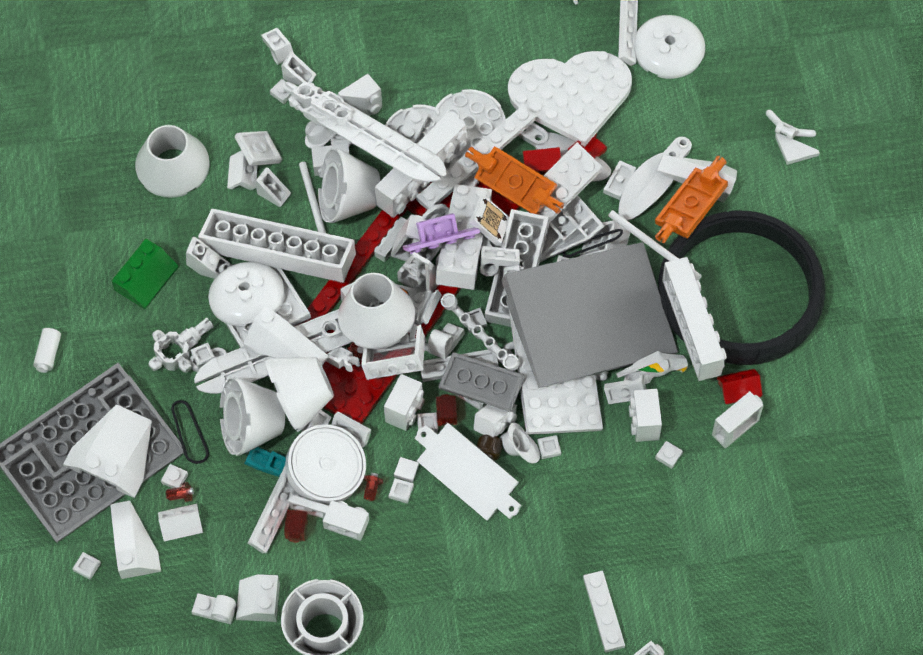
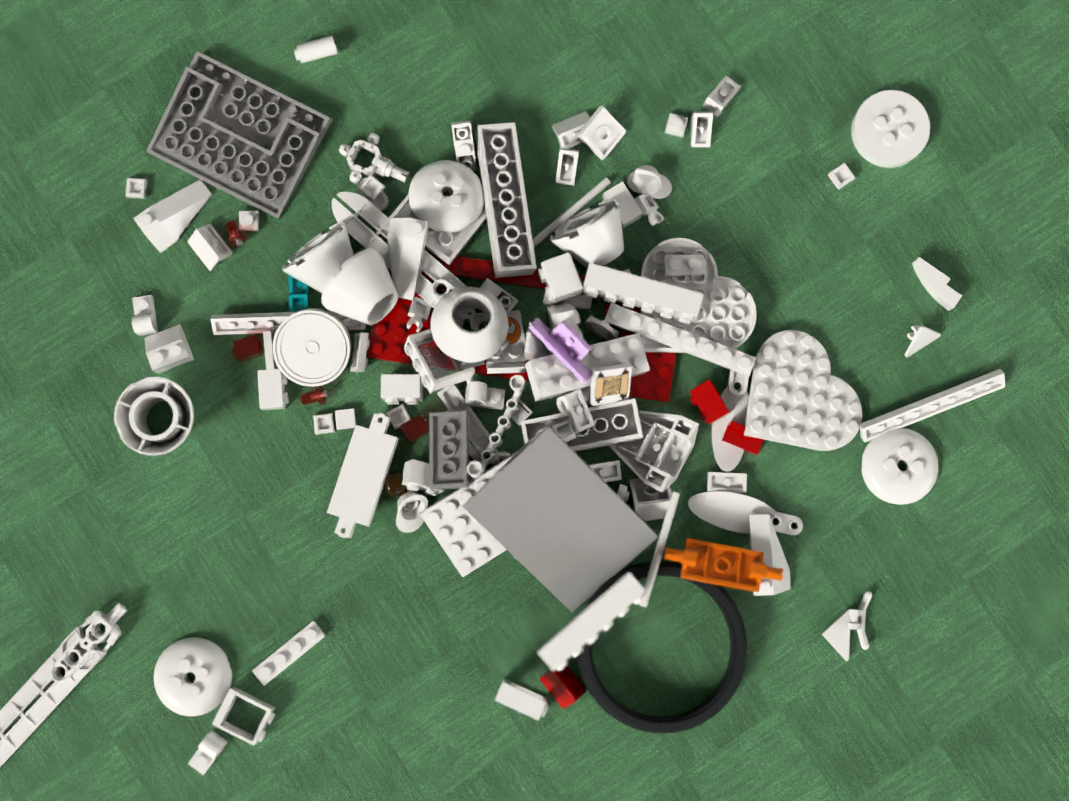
camera: 65 degrees right, 20 degrees up
white wedge [63,404,152,498] -> none
green slope [112,238,179,309] -> none
white cone [135,125,210,198] -> none
black piece [171,400,209,464] -> none
white piece [283,81,446,182] -> none
white slope [338,74,382,116] -> none
orange plate [465,146,564,215] -> none
white tile [537,435,561,459] -> none
white plate [540,142,604,222] -> none
black piece [562,229,623,258] -> none
white plate [604,372,646,404] -> none
white animal [616,351,688,384] -> none
white brick [629,389,662,442] -> none
white plate [655,441,683,469] -> none
none -> white piece [538,252,583,305]

